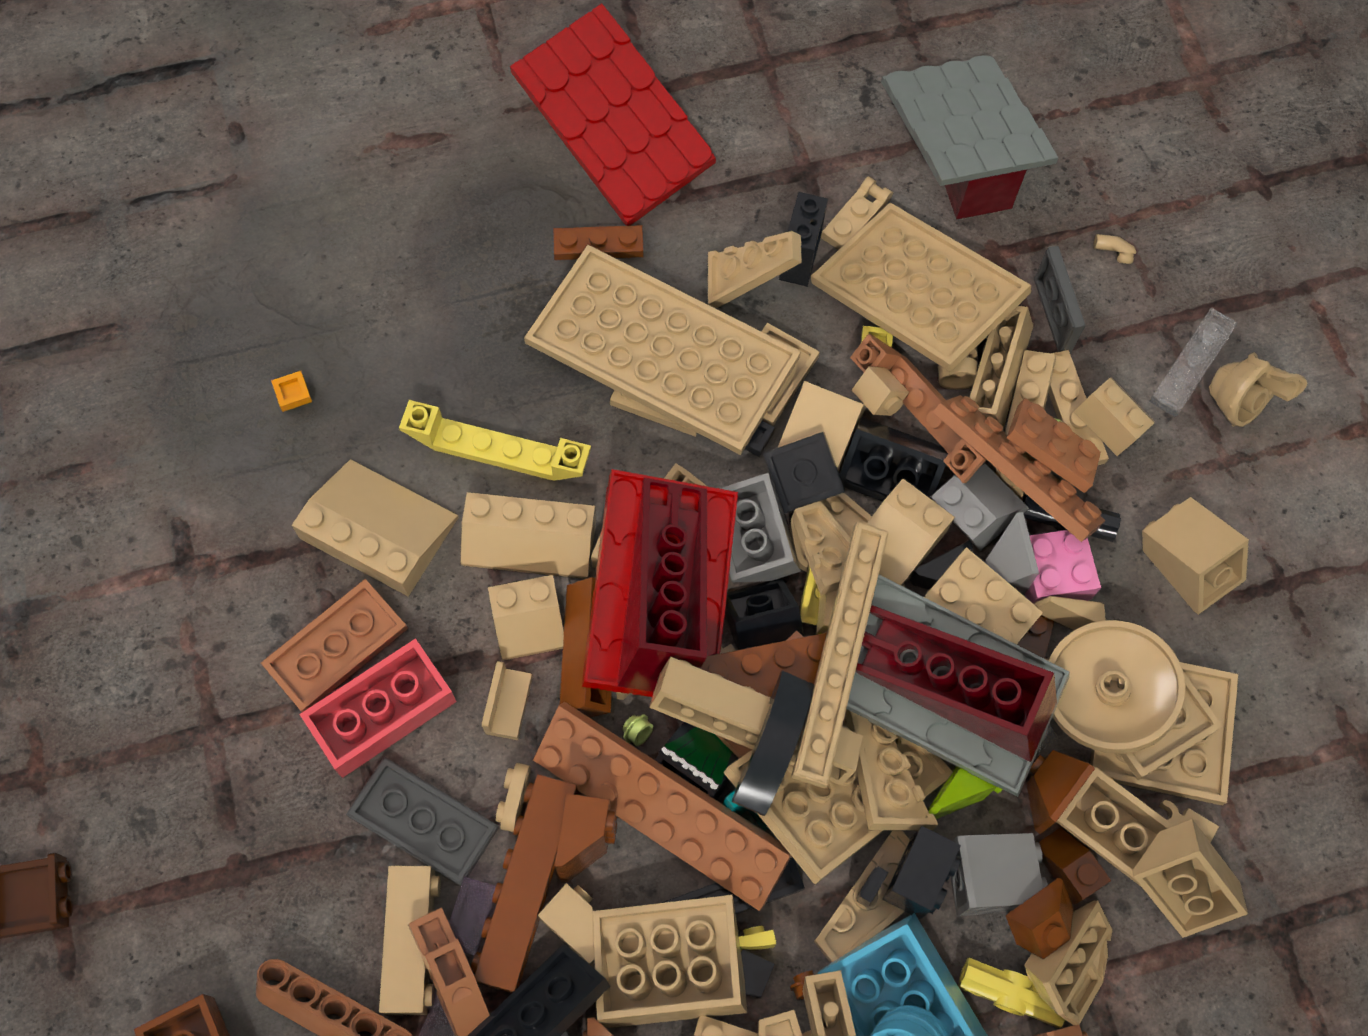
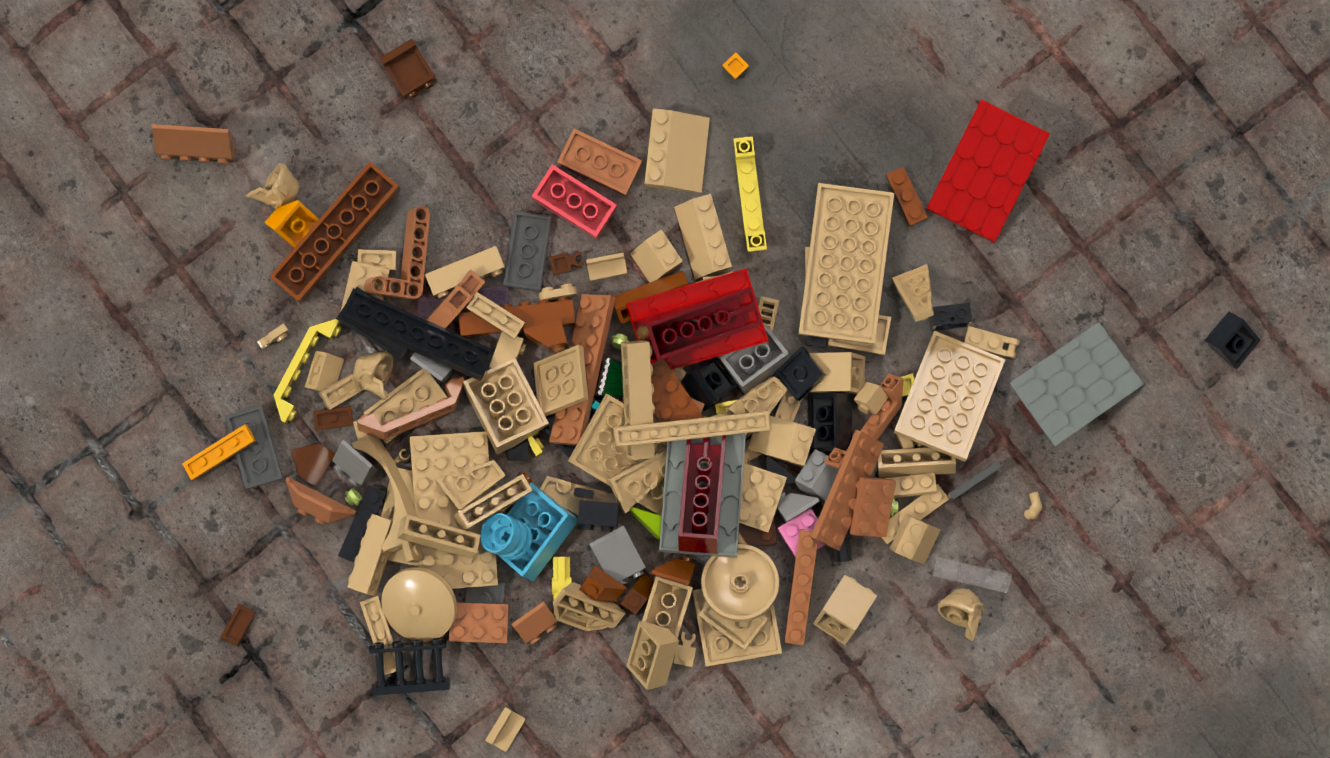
camera: 75 degrees right, 15 degrees up
black slope [731,670,814,816] -> none
tan slope [1033,596,1106,630] -> none
none -> tan plate [466,292,526,339]
none -> tan plate [533,345,588,417]
none -> reddish brown plate [549,252,584,276]
none -> nougat plate [785,529,818,645]

